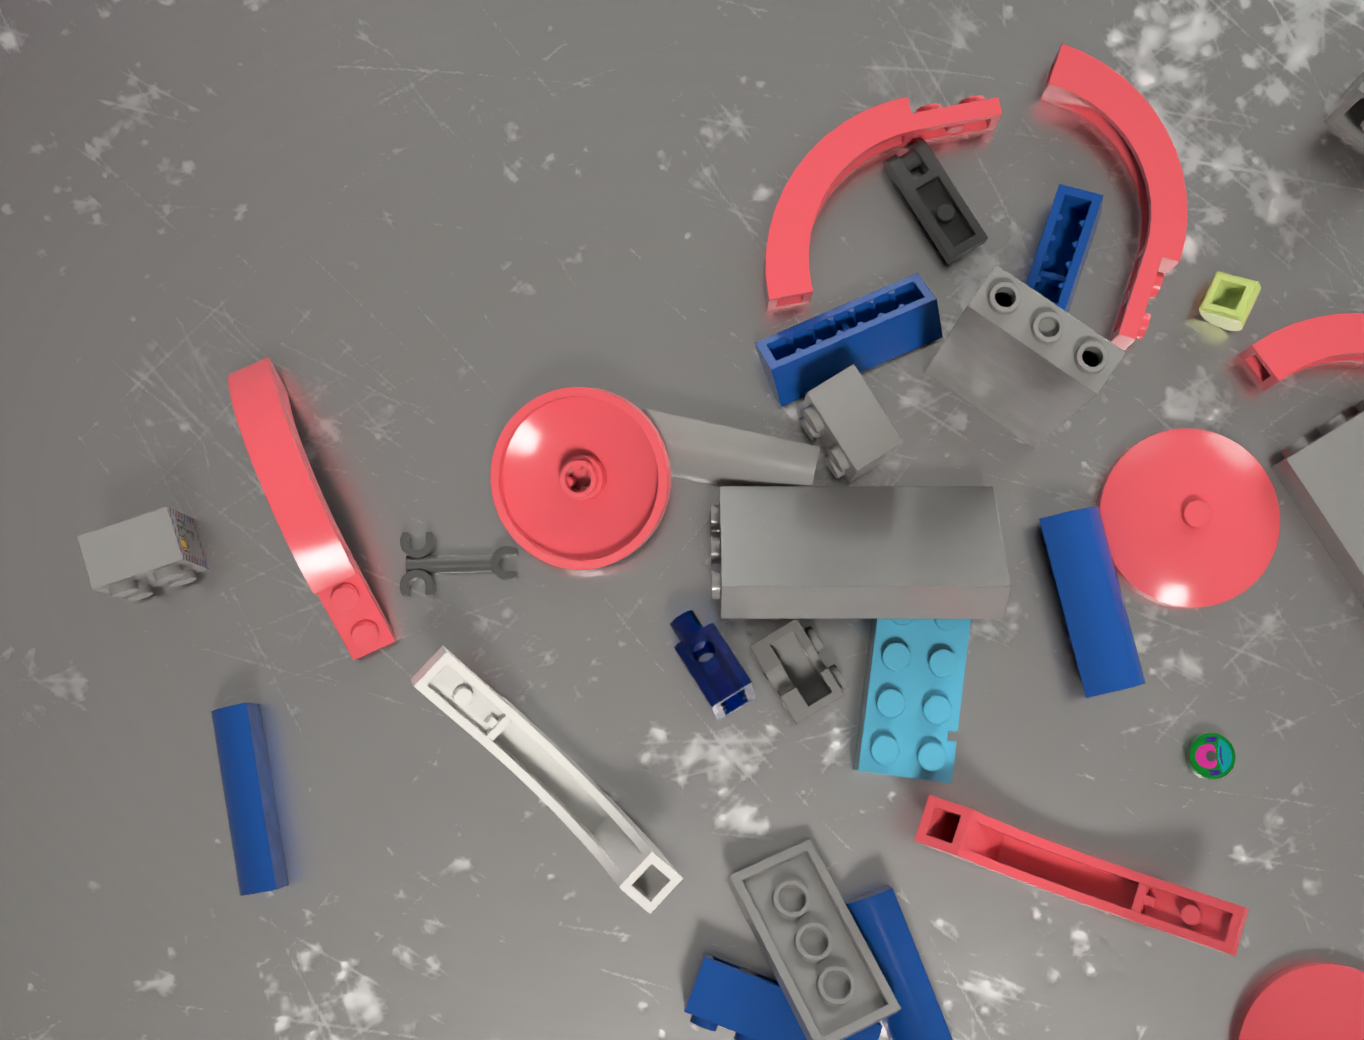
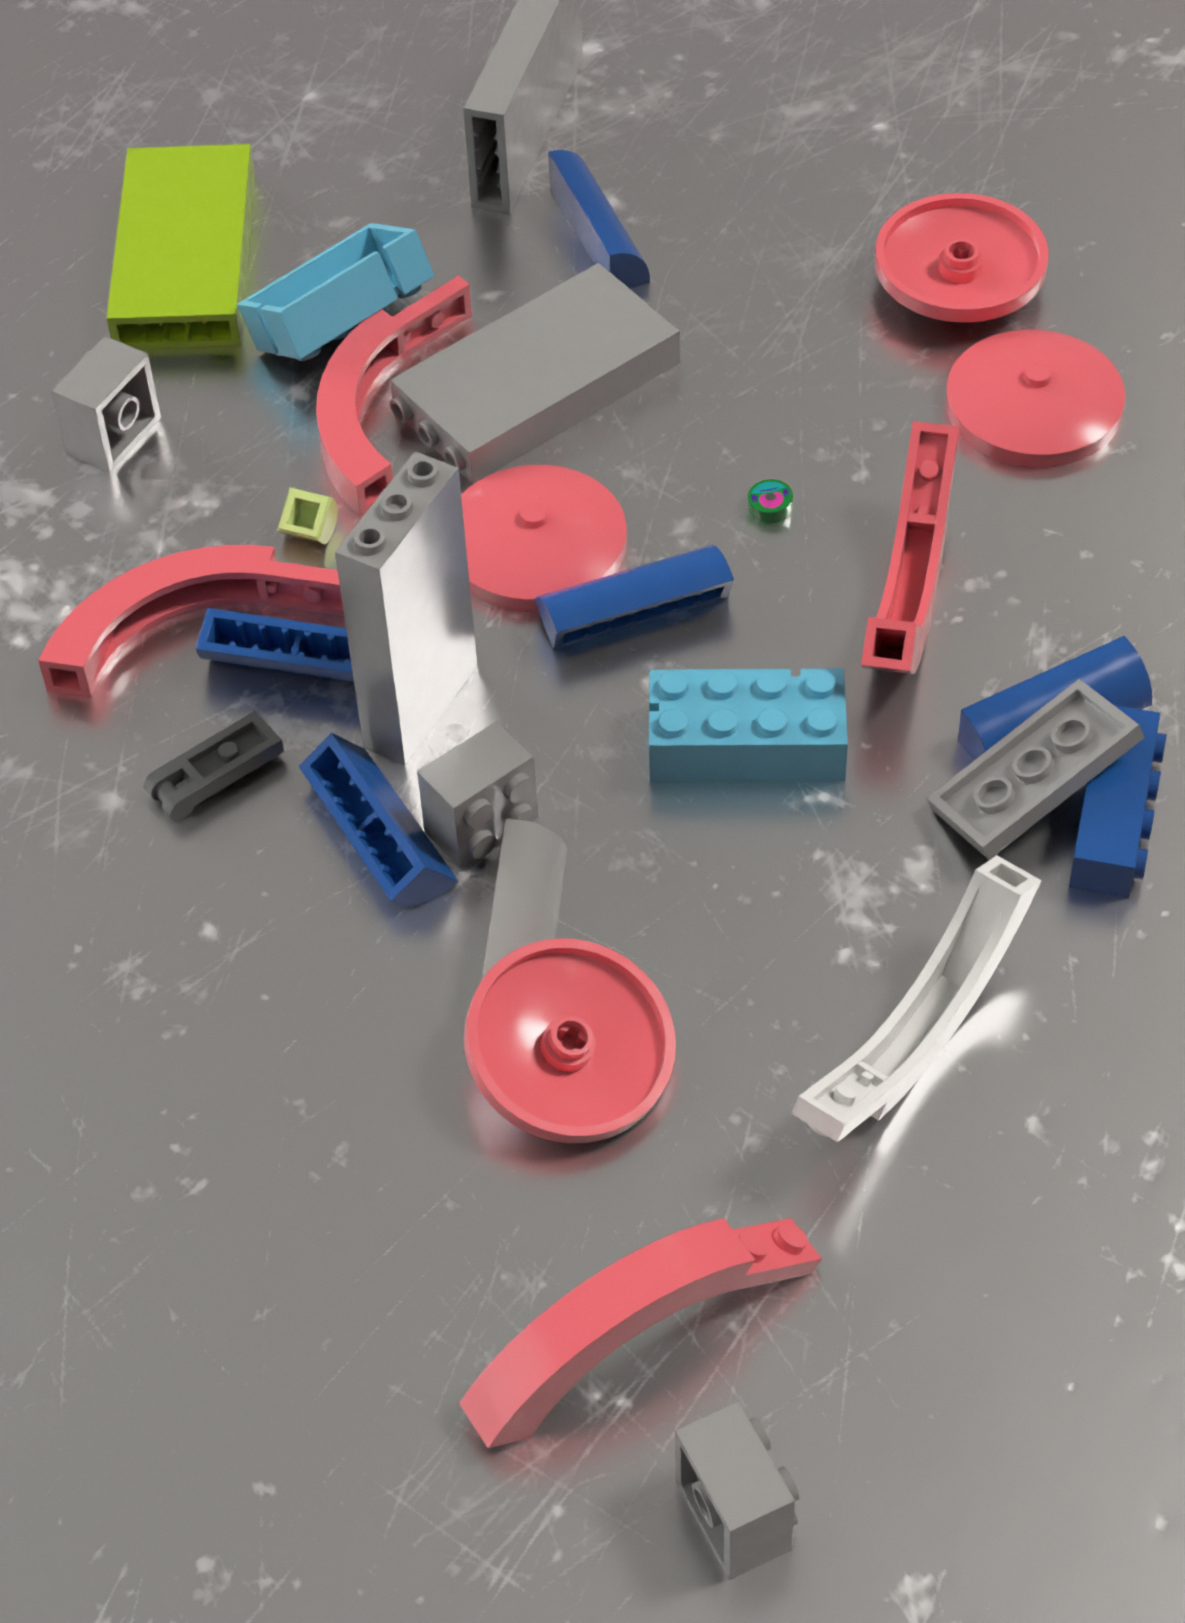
camera: 95 degrees left, 30 degrees down
blue brick [211,703,289,896] -> none
dark grey bar [400,532,518,597] -> none
clear blue torso [670,610,756,721] -> none
light grey brick [710,486,1011,619] -> none
light grey cylinder [749,619,848,724] -> none
coral arch [764,95,1002,311] -> none

